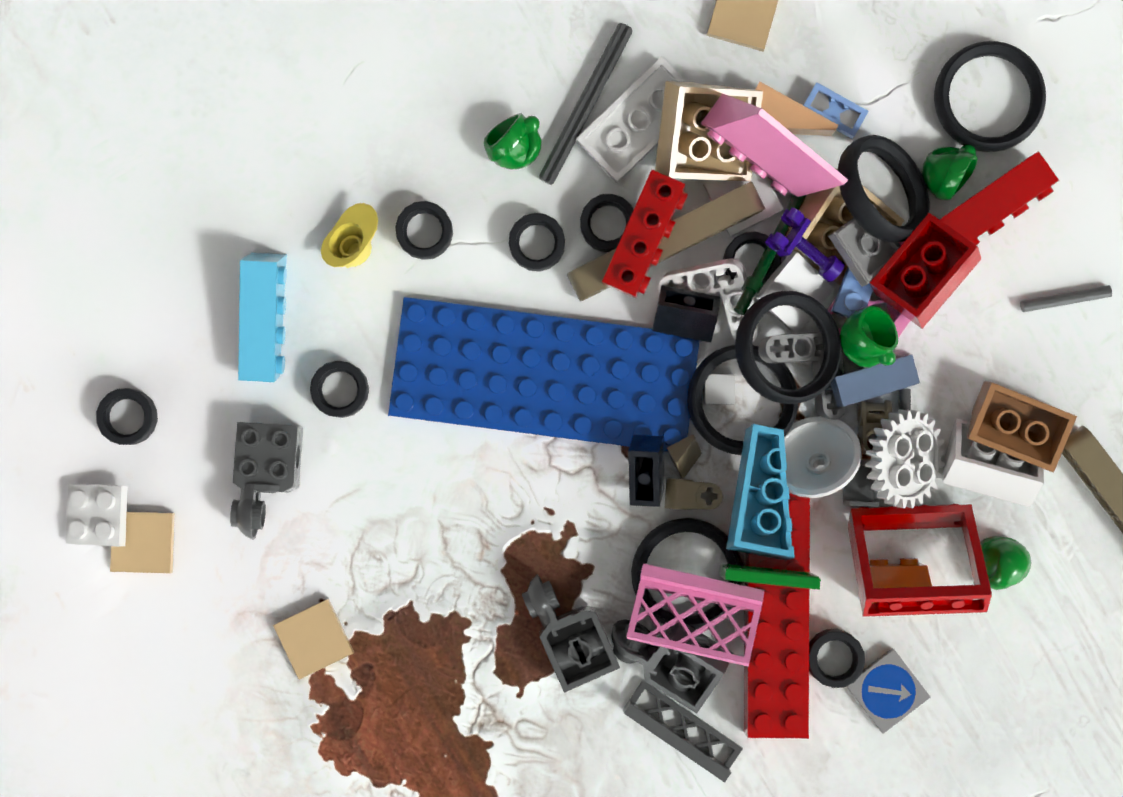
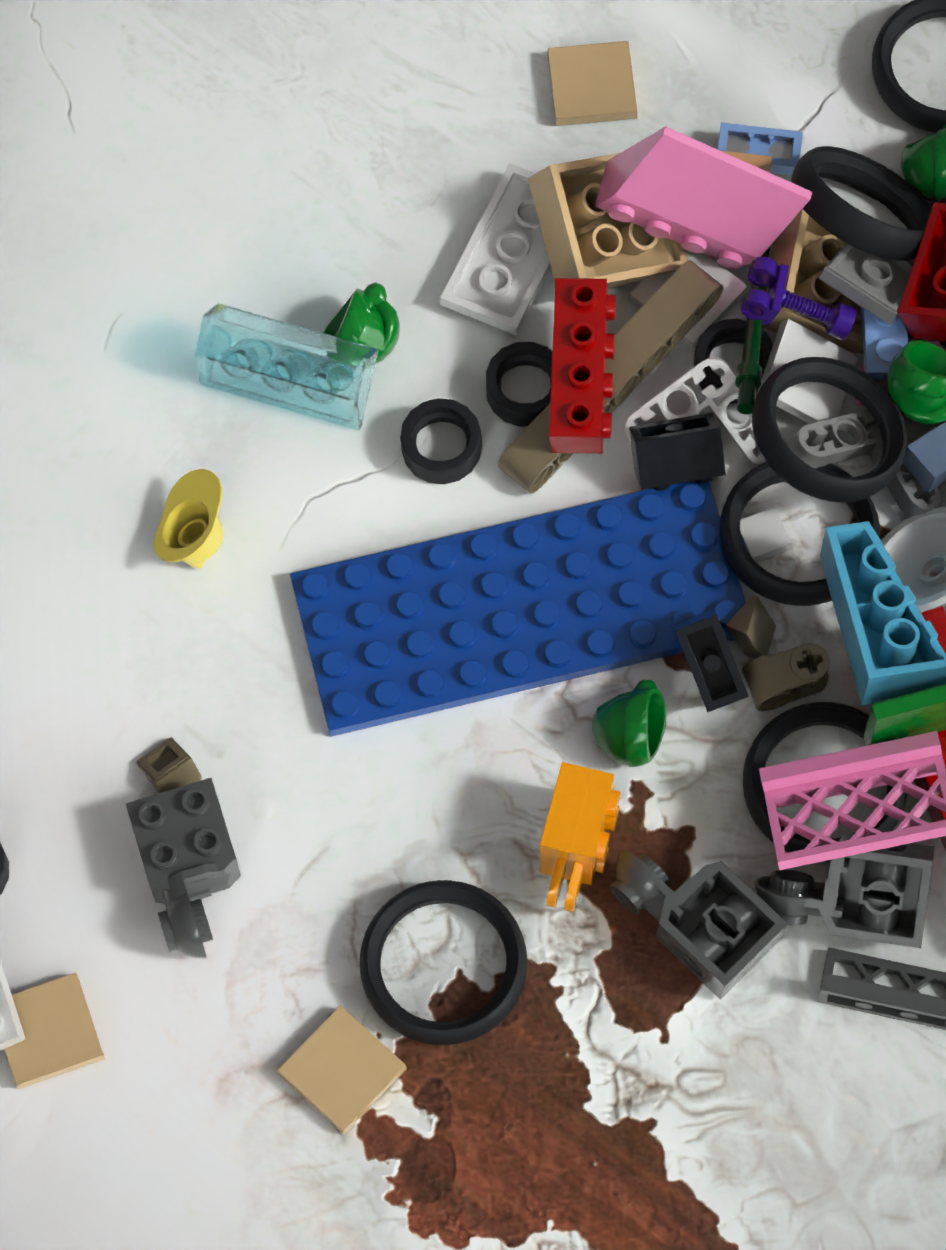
camera: 20 degrees left, 20 degrees down
medium azure wedge [238,252,287,382] -> none
black tyre [310,361,369,418] -> none
black tyre [395,201,453,260] -> none
dark grey axle [539,23,632,185] -> none
none -> dark tan slope [136,737,202,793]
none -> clear light blue slope [195,303,379,430]
none -> black tyre [359,880,527,1045]
none -> light orange brick [540,762,621,913]
none -> green piece [592,680,667,767]

